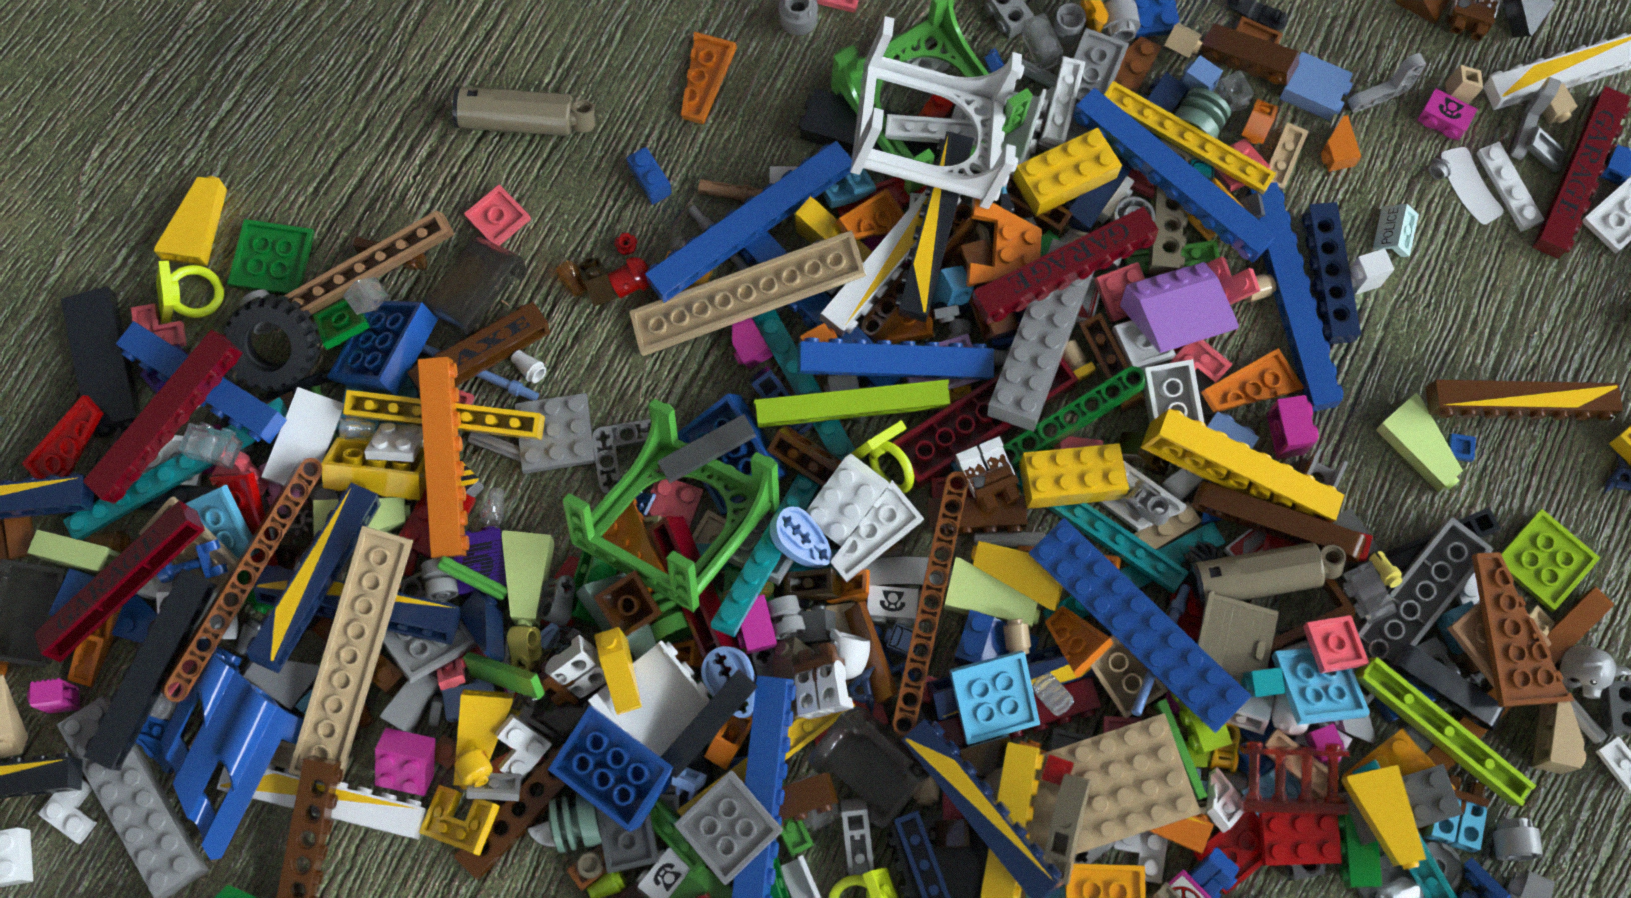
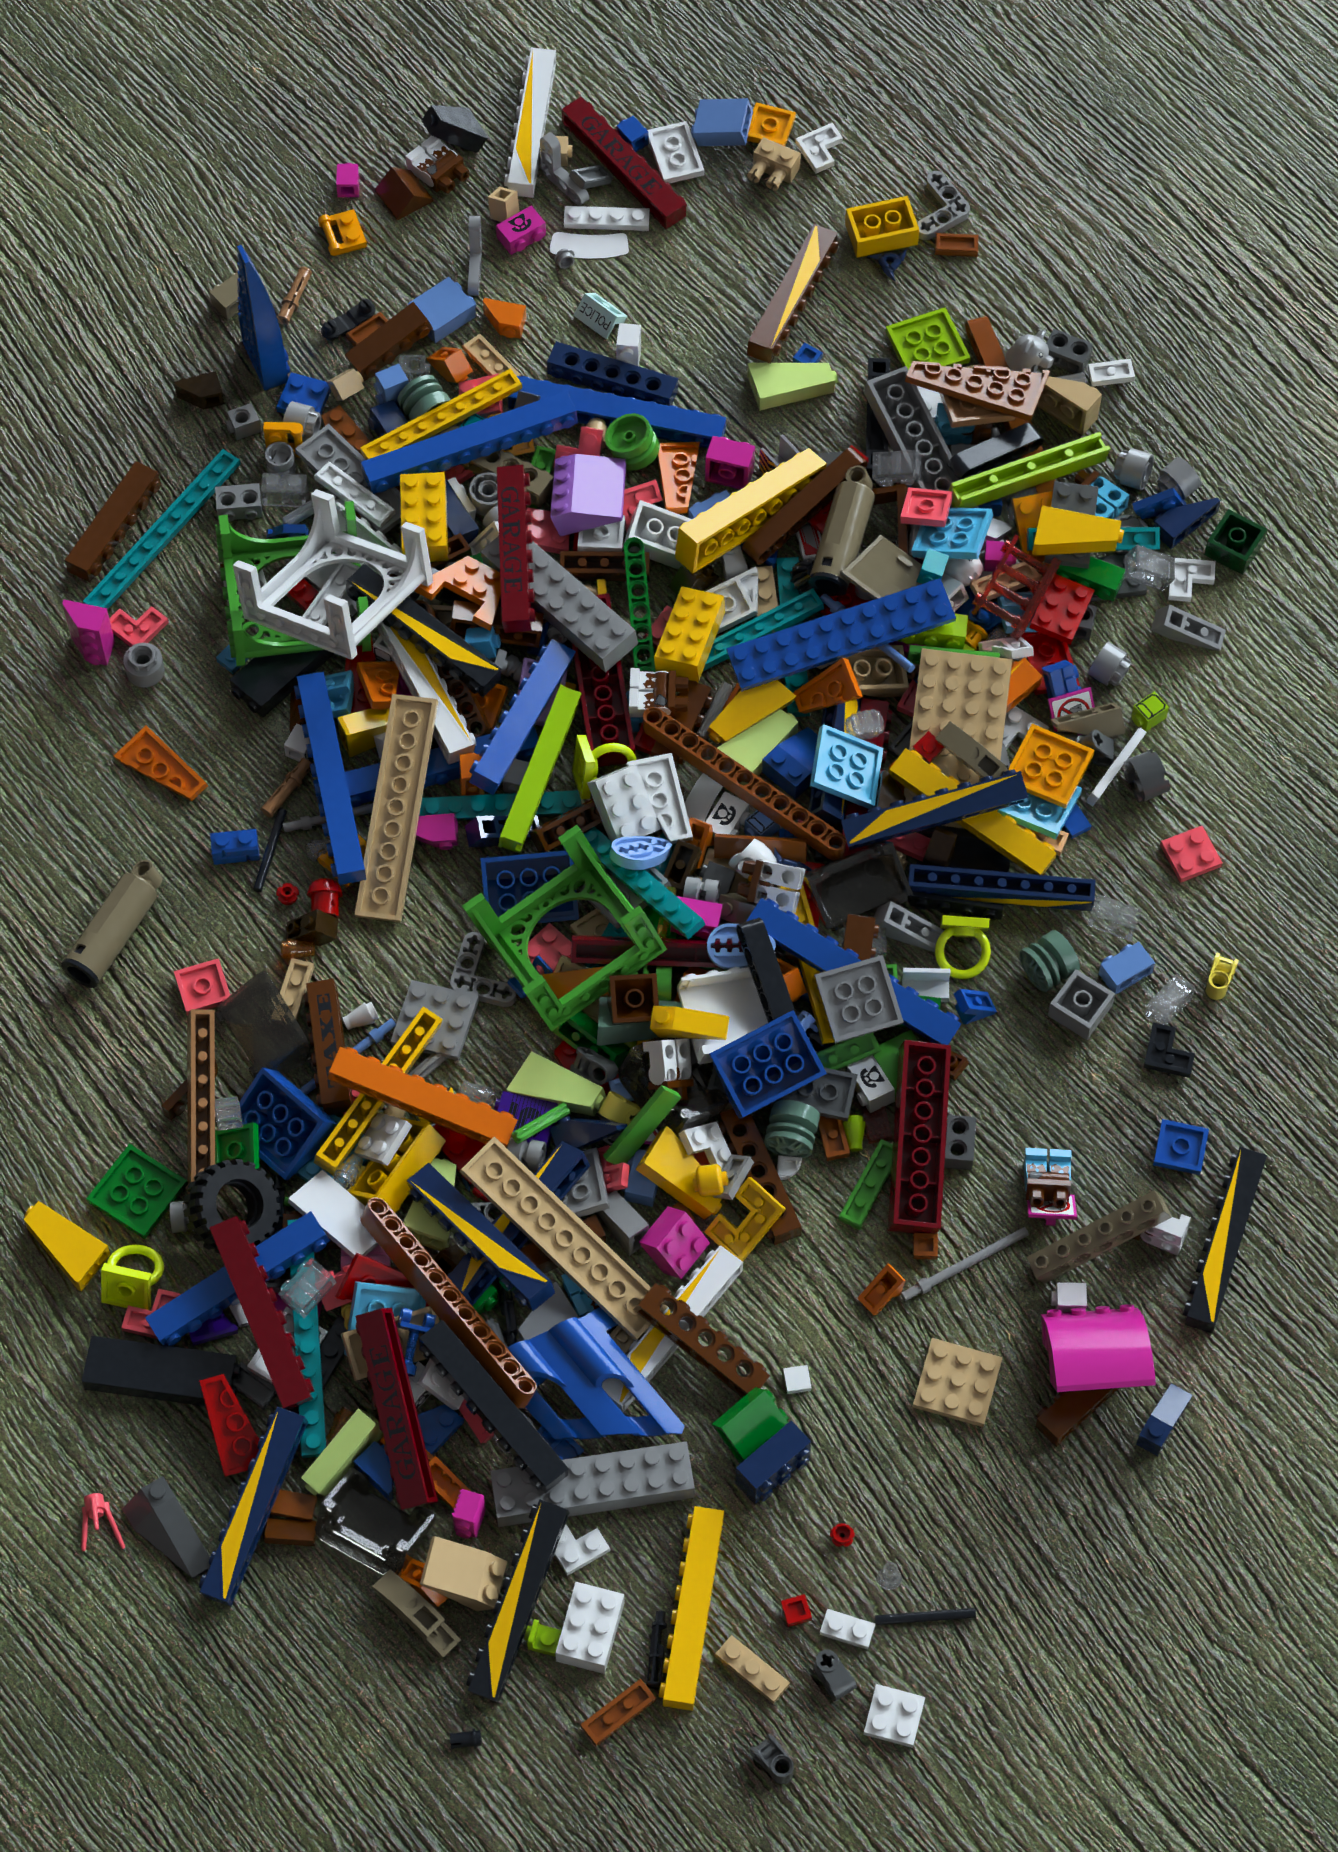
camera: 65 degrees left, 10 degrees down
dark grey tile [428,693,444,727] -> none
dark tan tile [577,852,603,879] -> none
dark grey tile [658,414,757,483] -> none
tan brick [1003,618,1031,654] -> none
light grey piece [1122,480,1170,525] -> none
light yellow animal [1369,551,1402,588] -> none
none -> black bar [253,808,287,892]
none -> tan plate [271,958,314,1029]
none -> bright green wheel [604,413,660,471]

